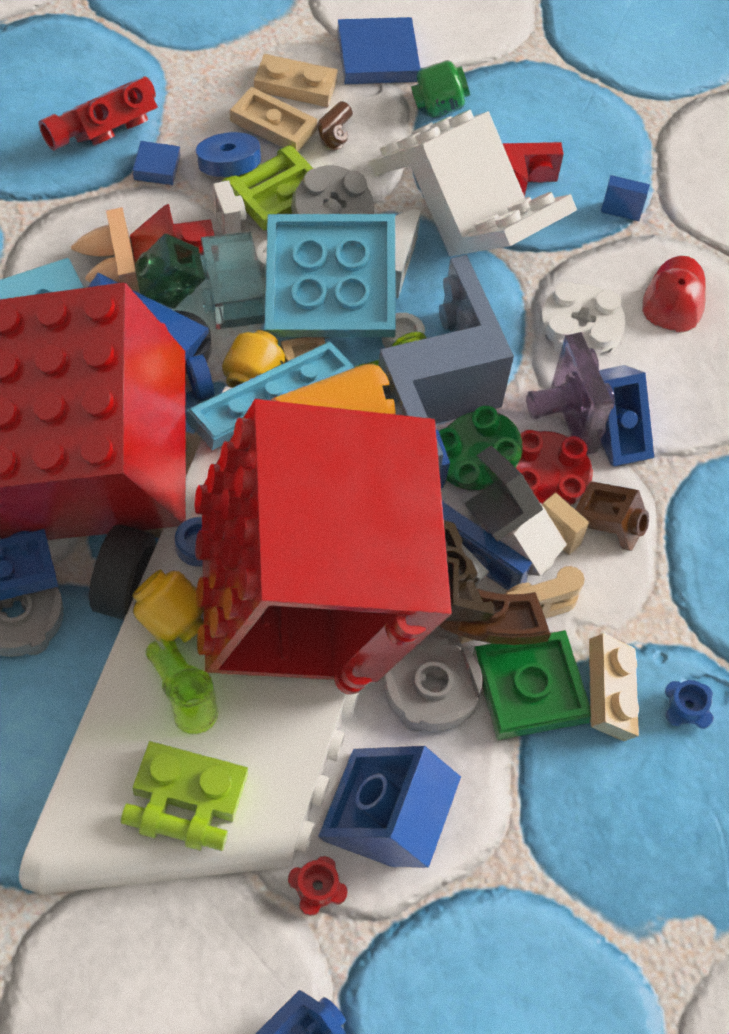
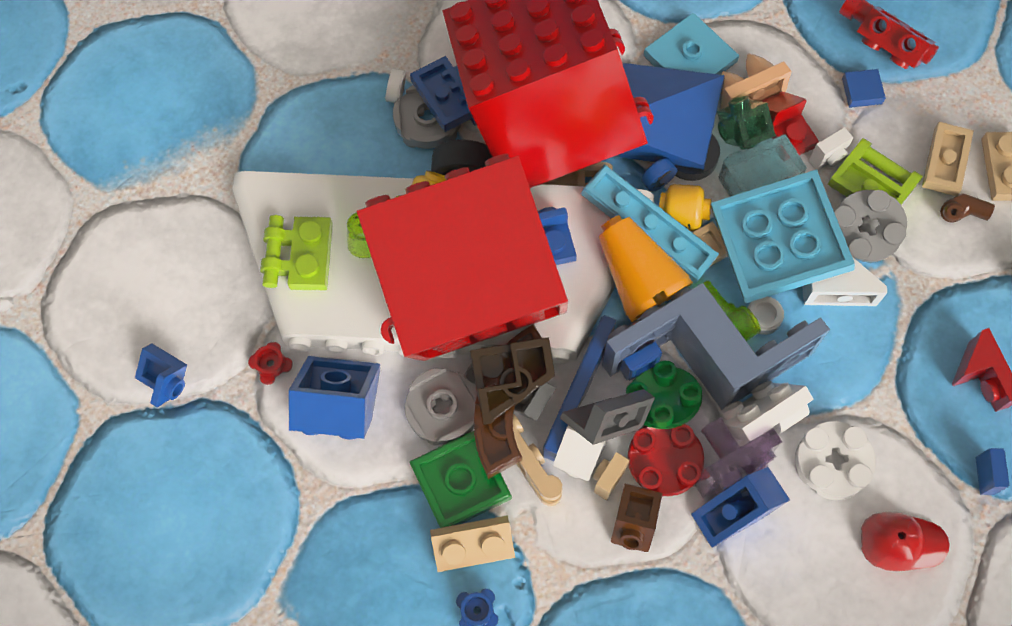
camera: 85 degrees right, 10 degrees up
blue piece [196,132,261,177] -> none
white bracket [369,110,577,256] -> none
none -> white plate [712,381,814,442]

